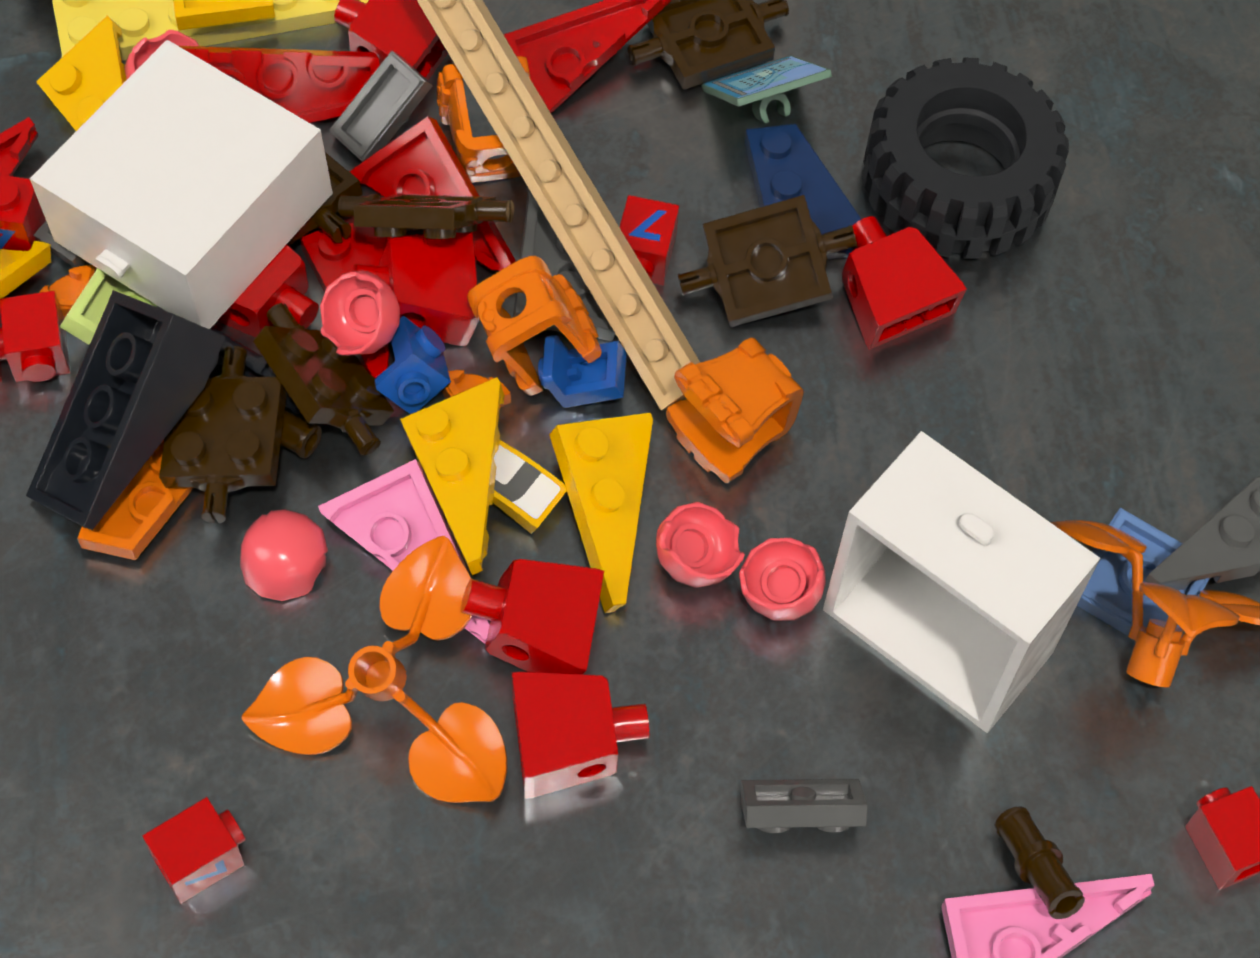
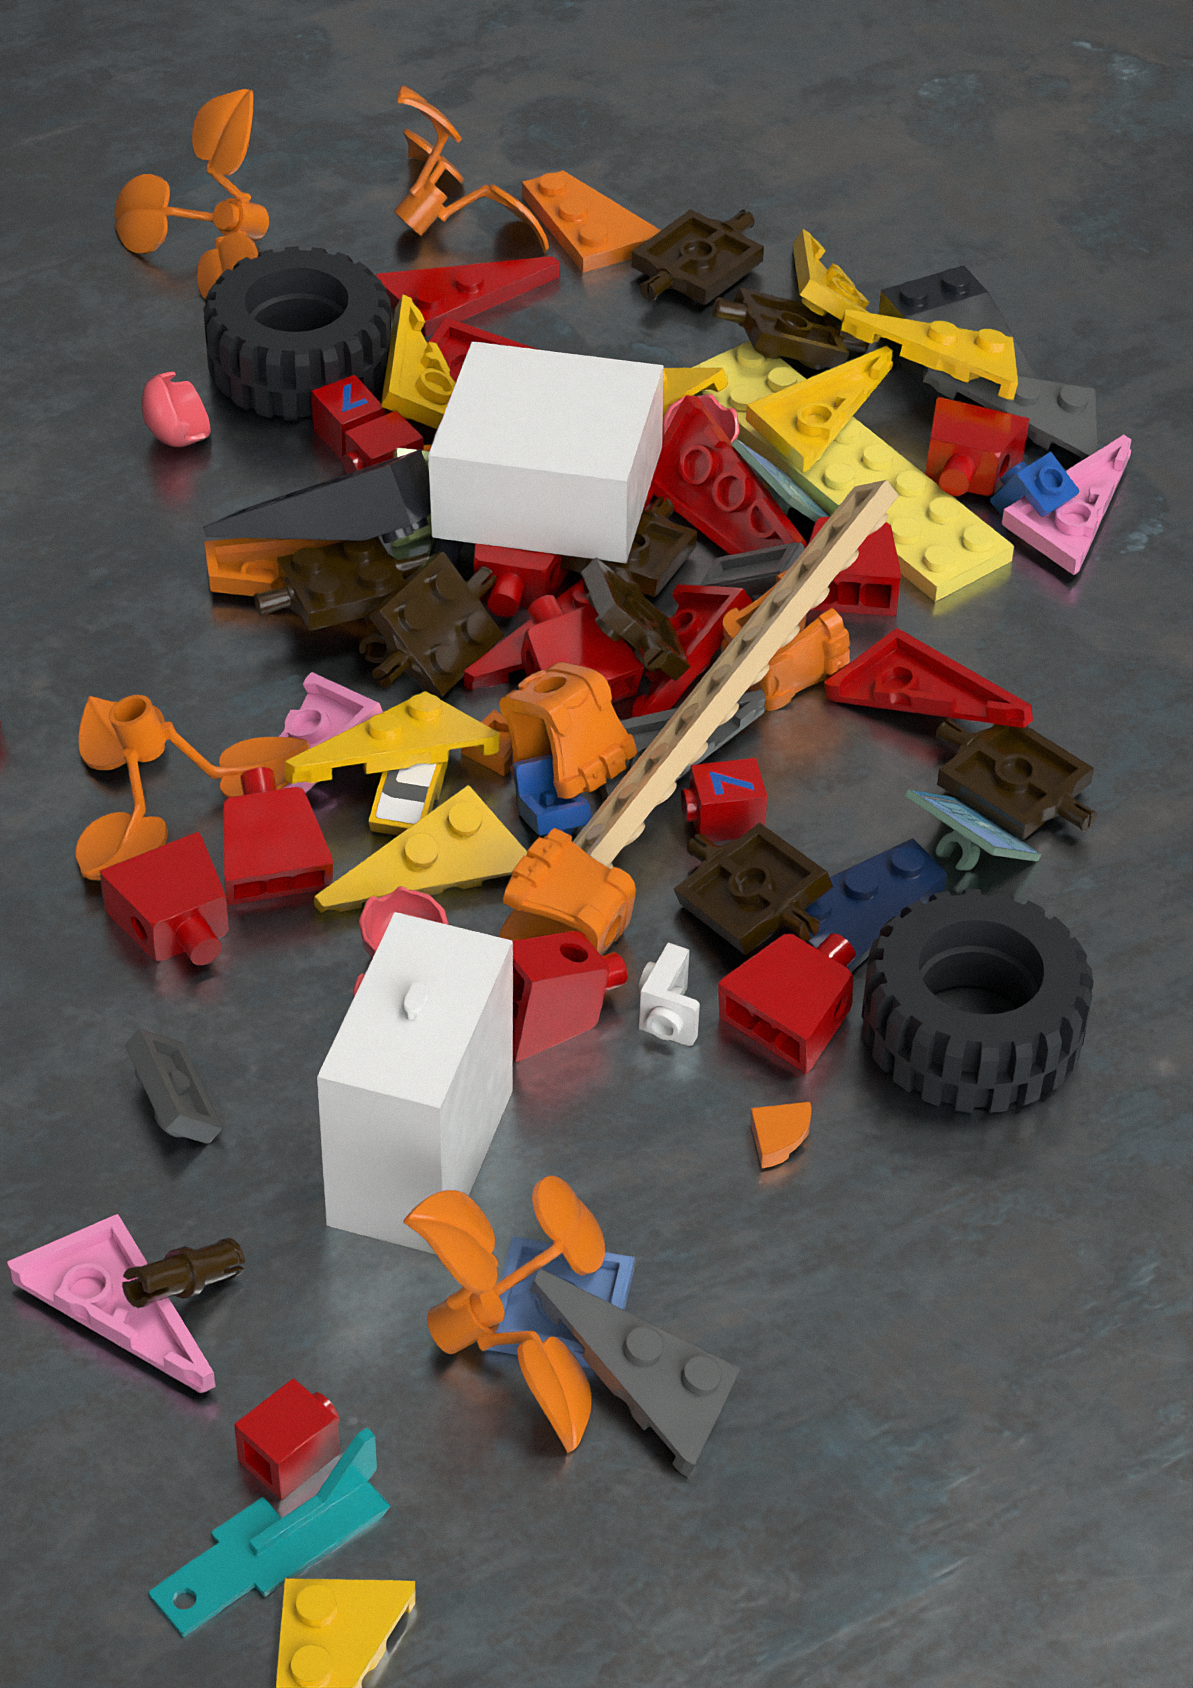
camera: 70 degrees right, 15 degrees down
coral hair [240,509,328,601] -> none
coral hair [320,271,400,356] -> none
blue bracket [375,316,451,414] -> none
none -> red torso [513,931,628,1062]
none -> white bracket [638,943,700,1046]
none -> piece [731,439,829,522]
none -> orange tile [750,1102,811,1168]

